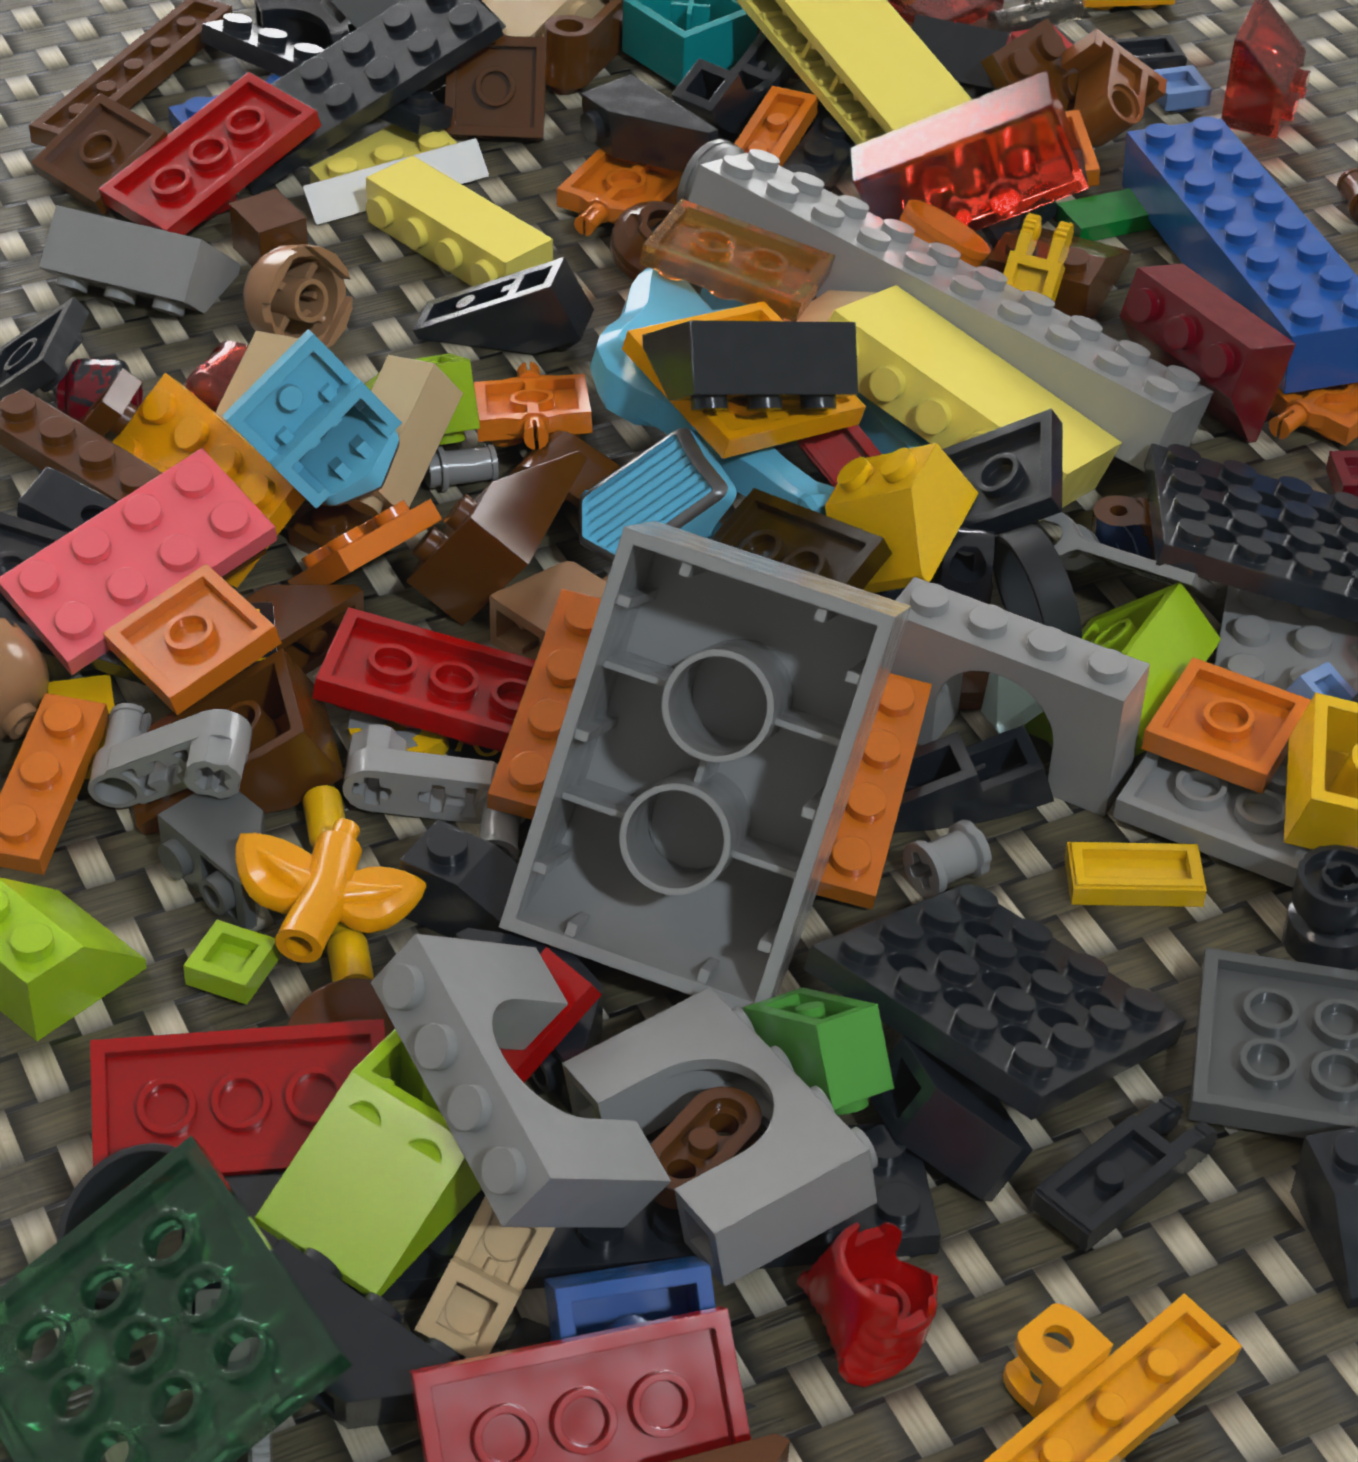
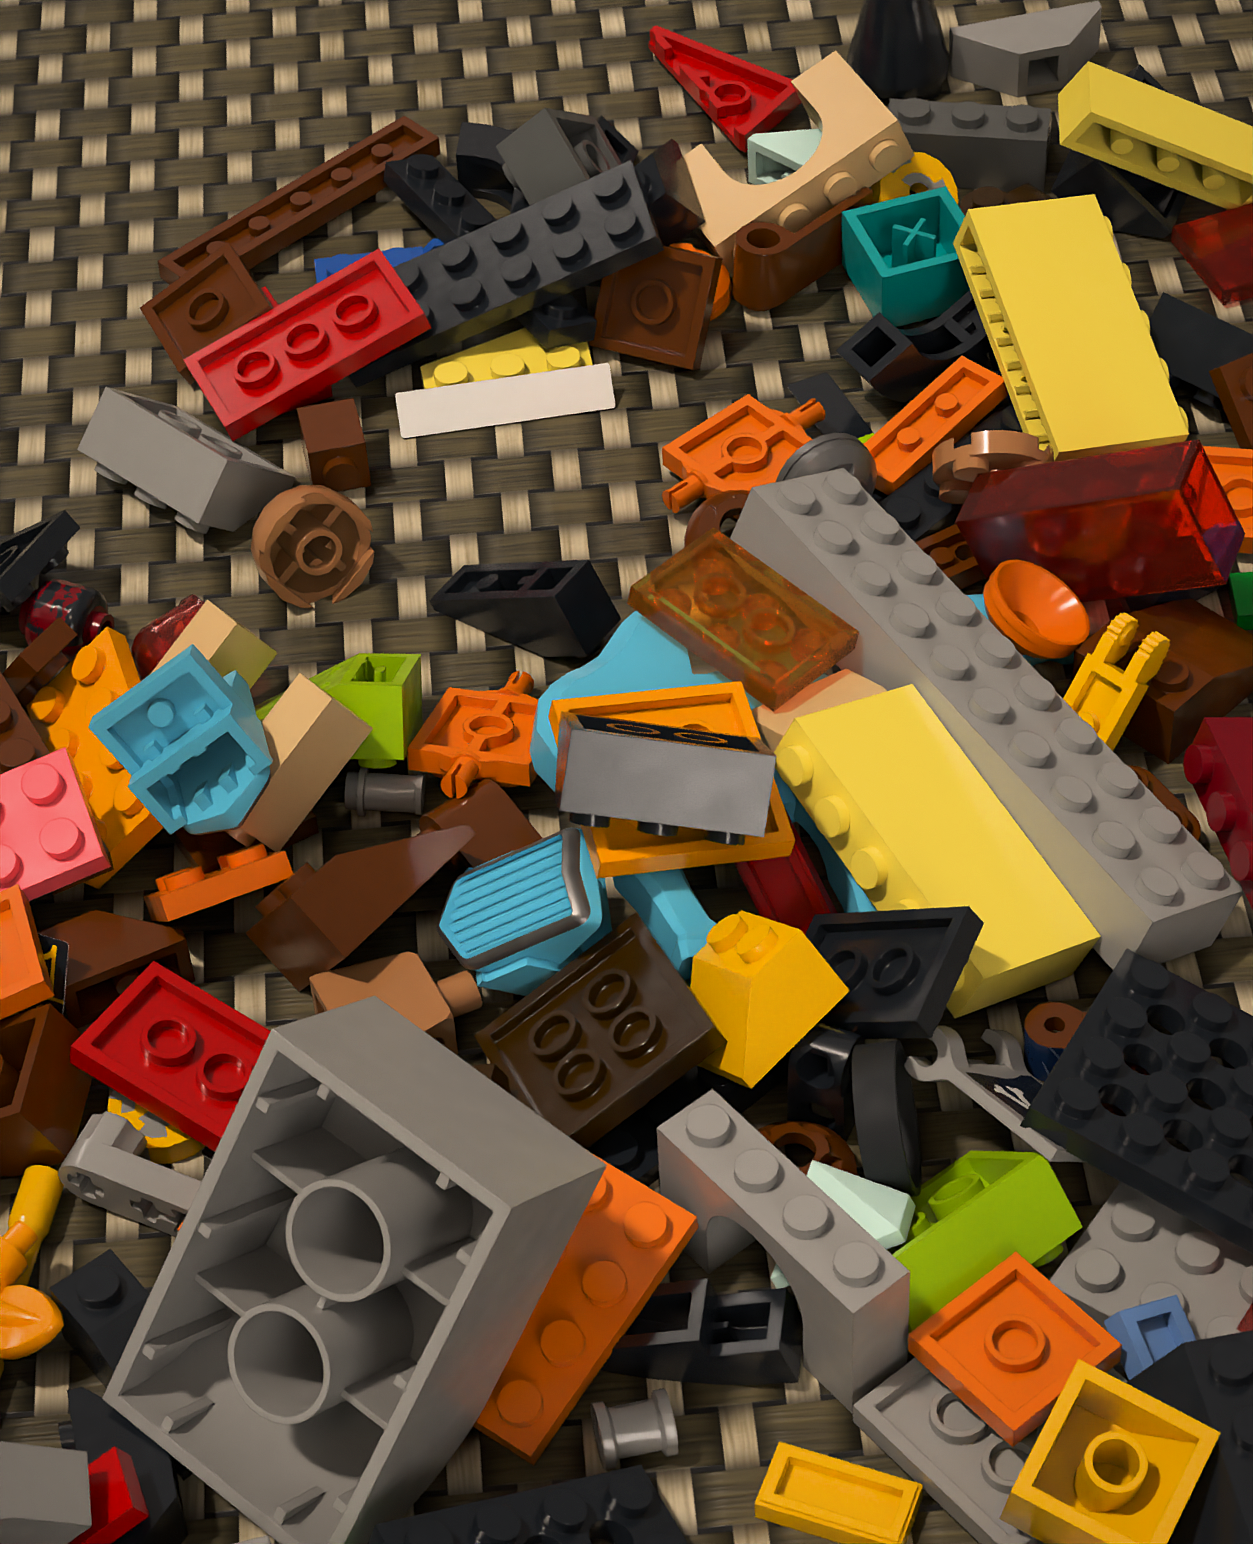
camera: 25 degrees right, 5 degrees up
light yellow brick [366,156,553,287] -> none
black slope [580,74,718,172] -> none
none -> medium nougat plate [932,430,1054,508]

